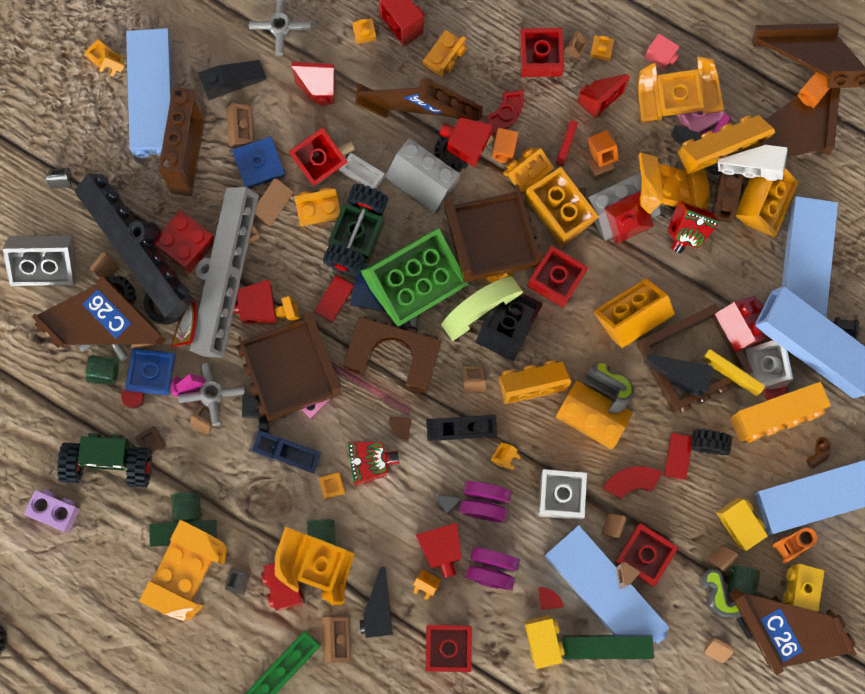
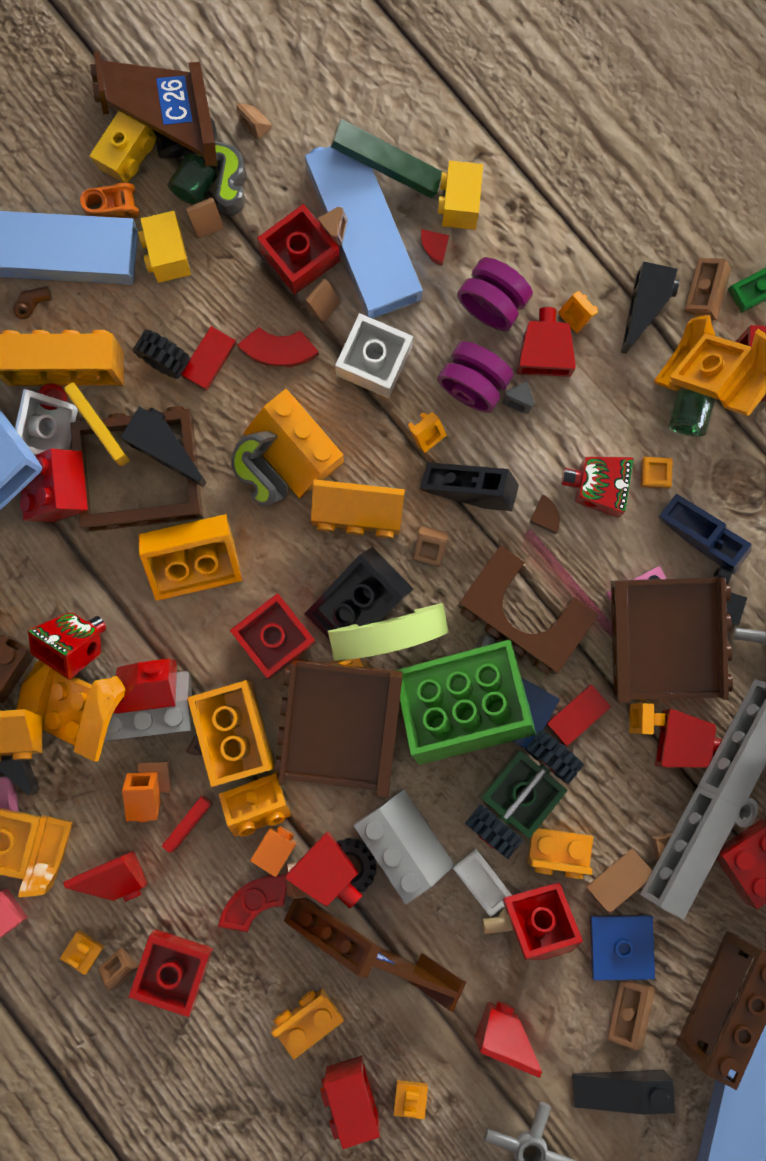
camera: 165 degrees left, 5 degrees up
red brick [425,625,472,672] -> none

